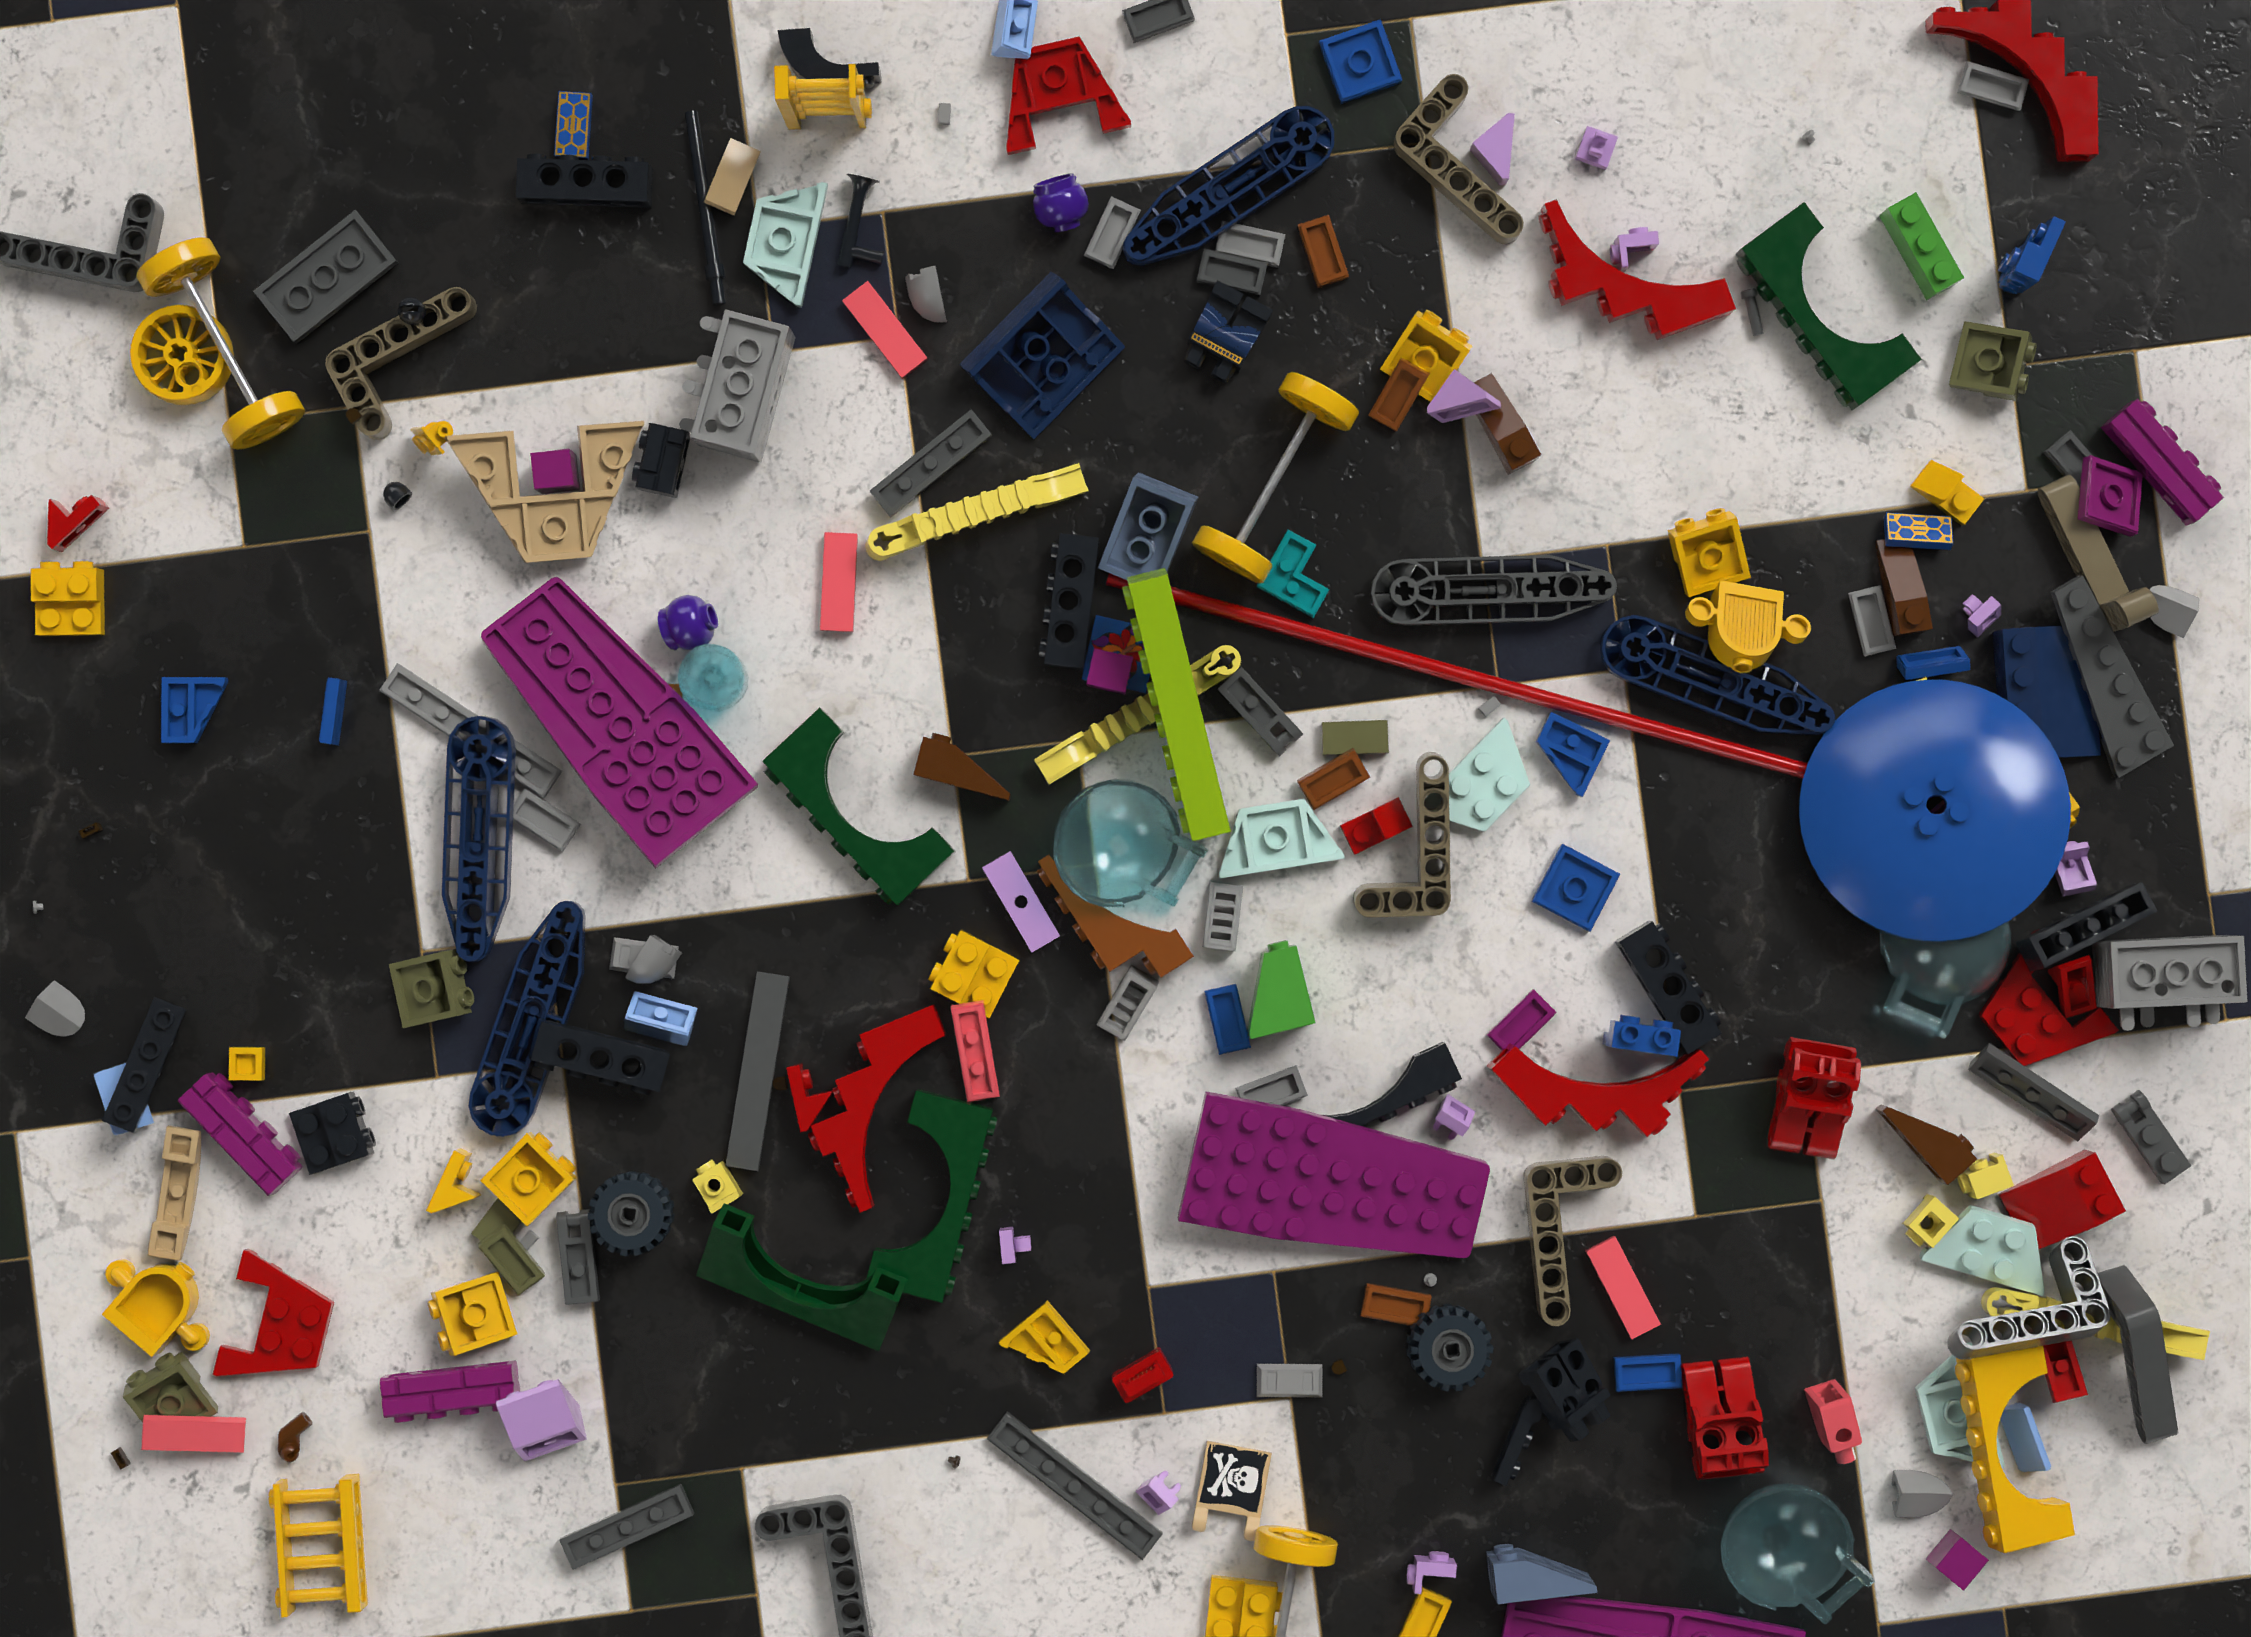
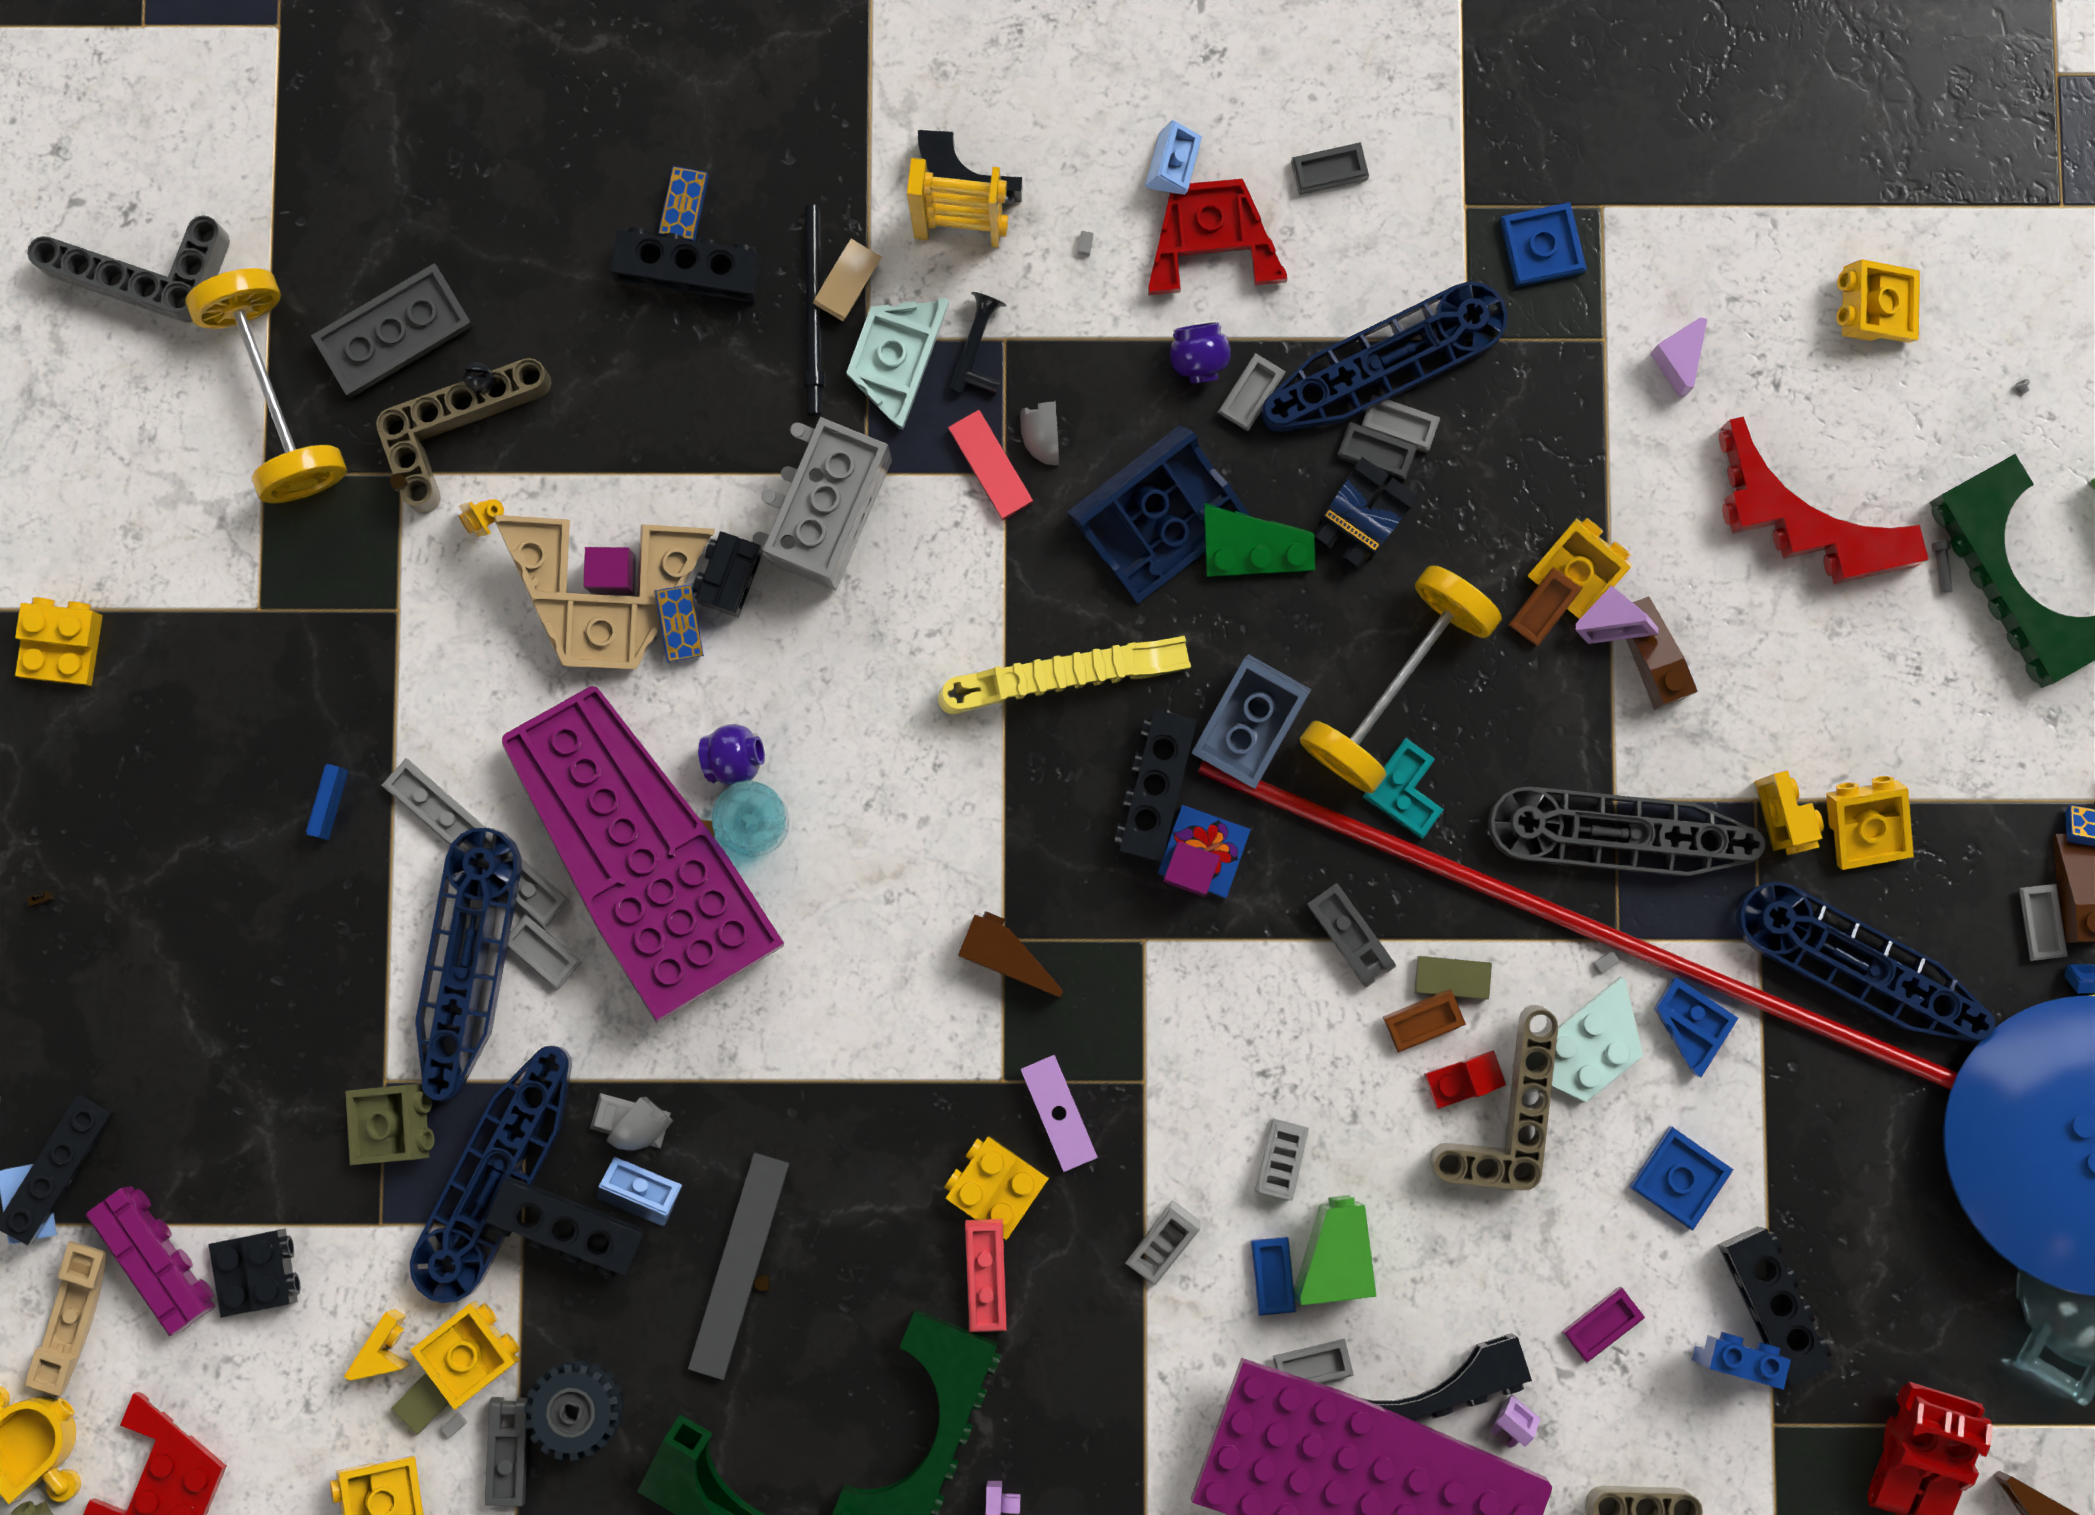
camera: 10 degrees right, 5 degrees down
red slope [47,495,109,552] -> none
yellow piece [130,305,234,405] -> none
blue wing [161,677,228,743] -> none
yellow plate [229,1047,265,1081] -> none
black hinge [383,482,412,510] -> none
olive tile [478,1224,545,1296] -> none
light yellow brick [692,1159,743,1214] -> none
dark green arch [762,707,956,905] -> none
red slope [786,1063,833,1132] -> none
red arch [808,1004,946,1213] -> none
coral tile [820,532,858,632] -> none
dark grey plate [870,409,992,518] -> none
light yellow piece [1034,645,1241,785] -> none
dark orange arch [1037,855,1194,978] -> none
clear light blue windscreen [1052,779,1208,907] -> none
lime brick [1122,568,1231,841] -> none
light aqua wing [1219,799,1345,878] -> none
dark orange tile [1297,215,1349,288] -> none
dark tan beam [1393,74,1524,245] -> none
red arch [1487,1043,1709,1137] -> none
lavender tile [1575,126,1618,170] -> none
lavender bracket [1610,227,1659,272] -> none
yellow piece [1685,580,1811,673] -> none
none -> blue tile [654,584,704,662]
none -> green wing [1204,503,1315,576]
none -> yellow plate [1754,770,1824,855]
none -> yellow plate [1836,259,1920,343]

